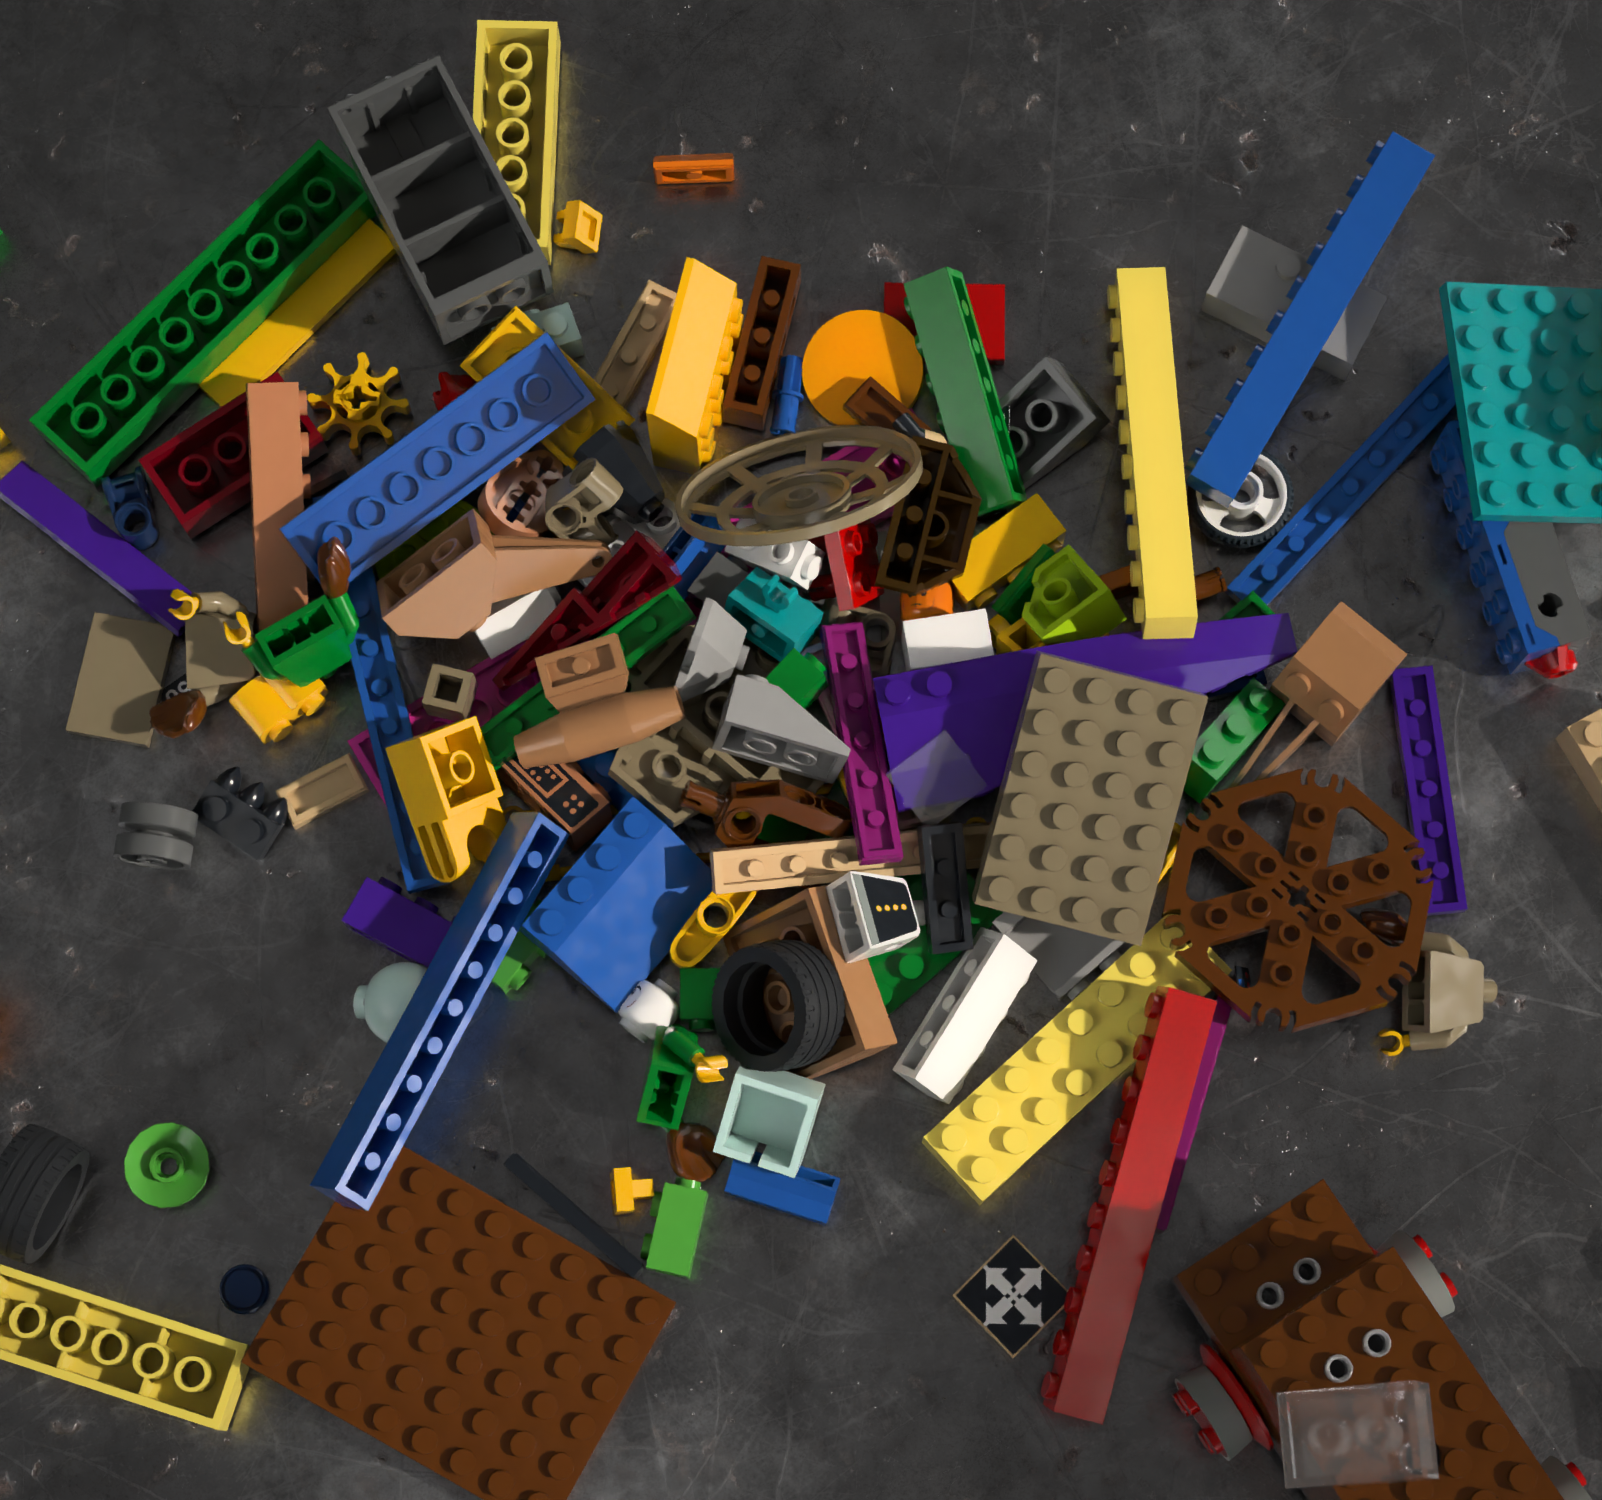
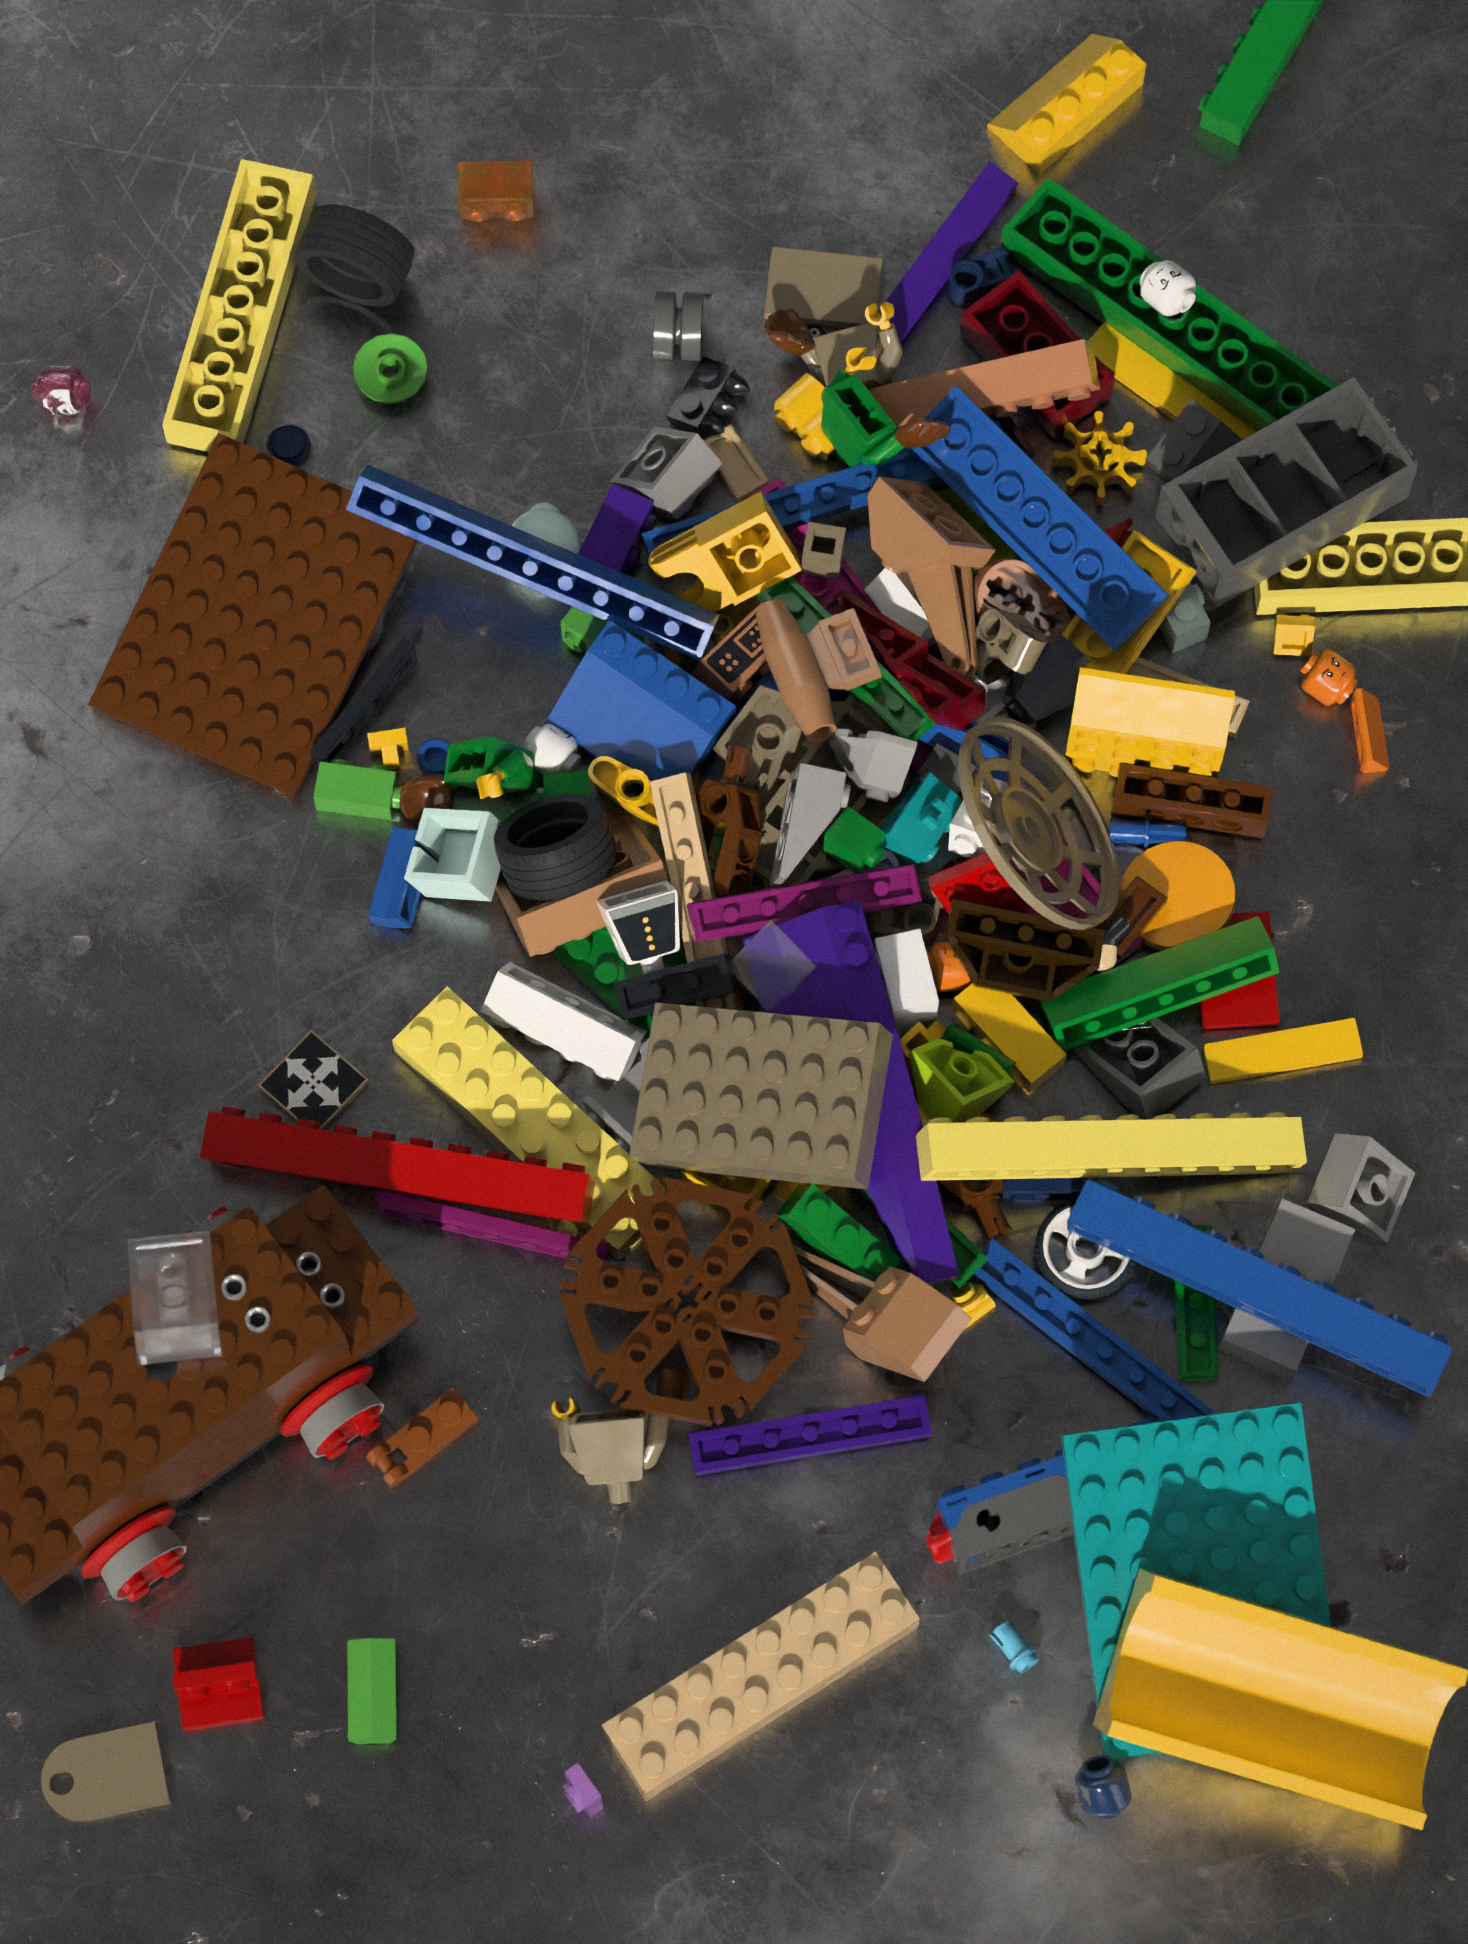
camera: 85 degrees right, 5 degrees down
none -> dark orange plate [366,1388,478,1488]
none -> blue tile [417,738,450,775]
none -> light grey slope [610,426,723,520]
none -> yellow plate [950,1283,996,1330]
none -> white head [1140,260,1196,316]
none -> dark grey slope [1146,399,1242,482]
none -> green tile [1174,1225,1219,1382]
none -> yellow tile [1202,1018,1363,1085]
none -> orange head [1299,649,1358,706]
none -> light grey slope [1307,1133,1415,1243]

